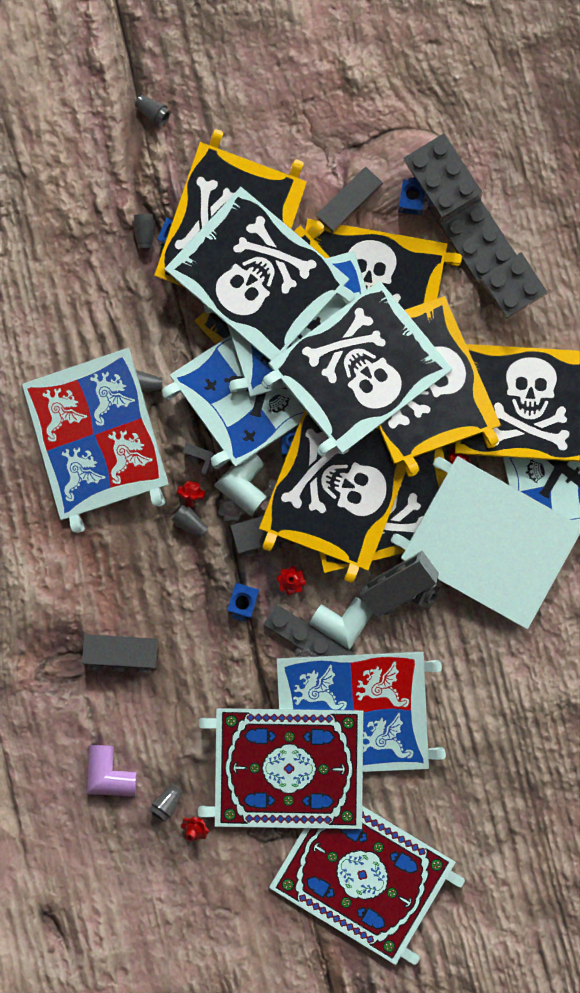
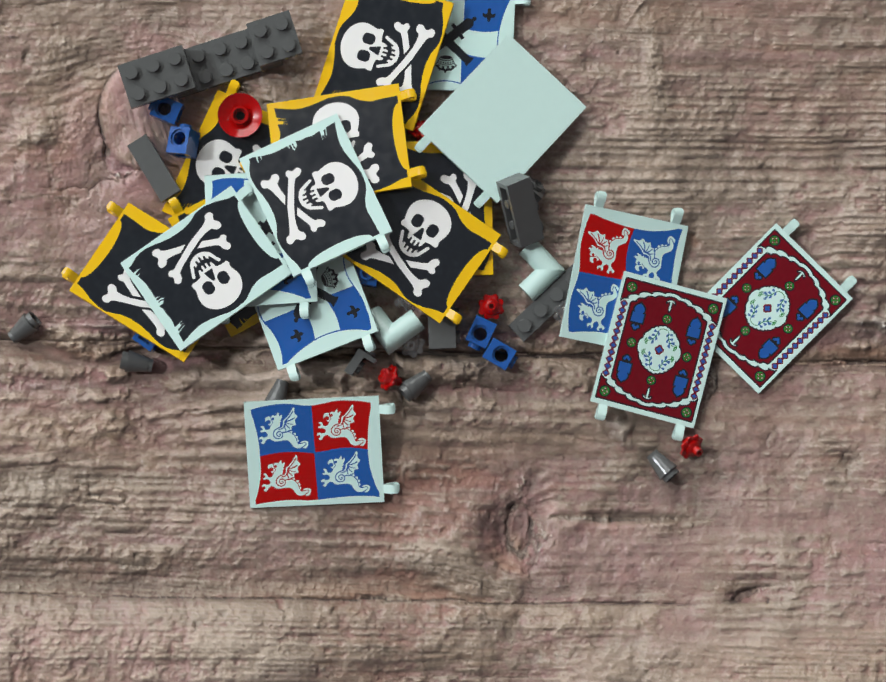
camera: 80 degrees left, 5 degrees up
dark grey brick [82,634,159,673] -> none
lavender brick [87,745,137,797] -> none
none -> blue brick [166,124,200,159]
none -> red dish [218,93,262,138]
none -> blue brick [465,315,497,351]

